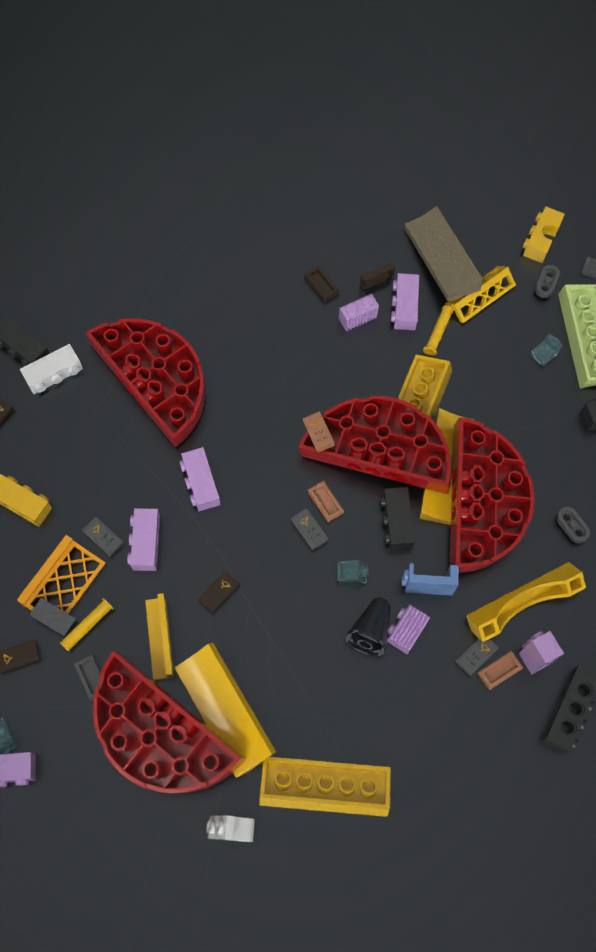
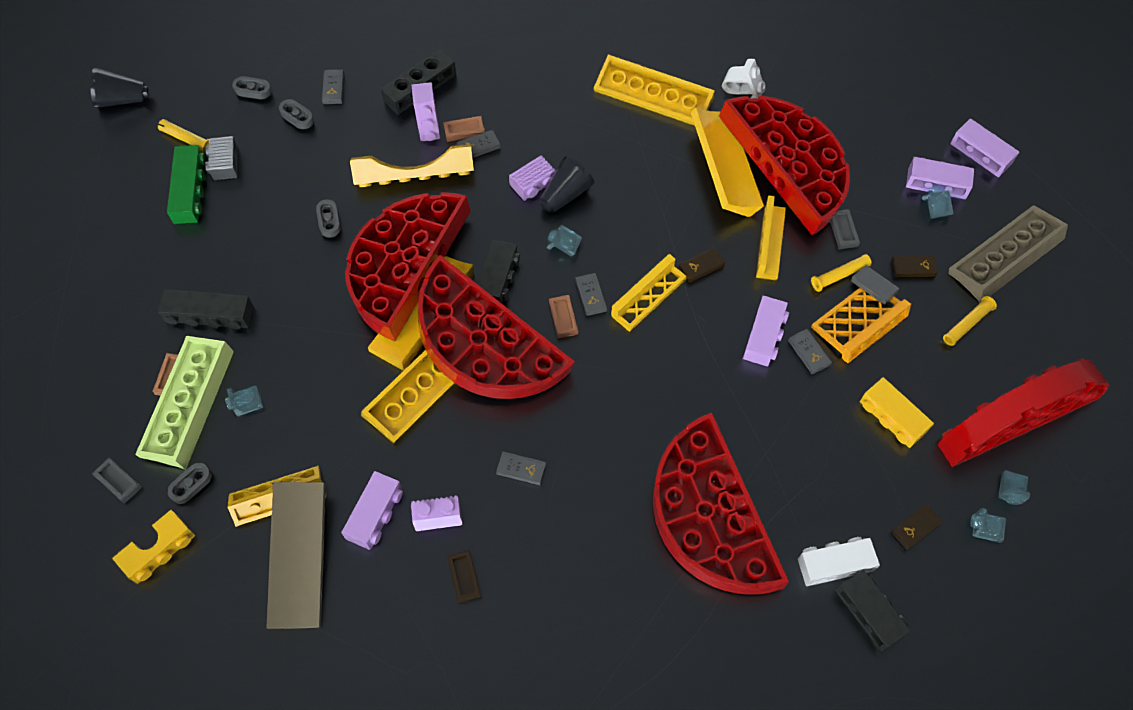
camera: 160 degrees left, 5 degrees down
lavender brick [179,447,221,512] -> none
nougat tile [302,411,335,453] -> none
dark brown tile [360,262,395,290] -> none
medium blue panel [401,563,459,596] -> none
yellow pin [423,305,454,356] -> none
none -> dark grey tile [496,451,546,486]
none -> yellow fence [611,254,686,332]

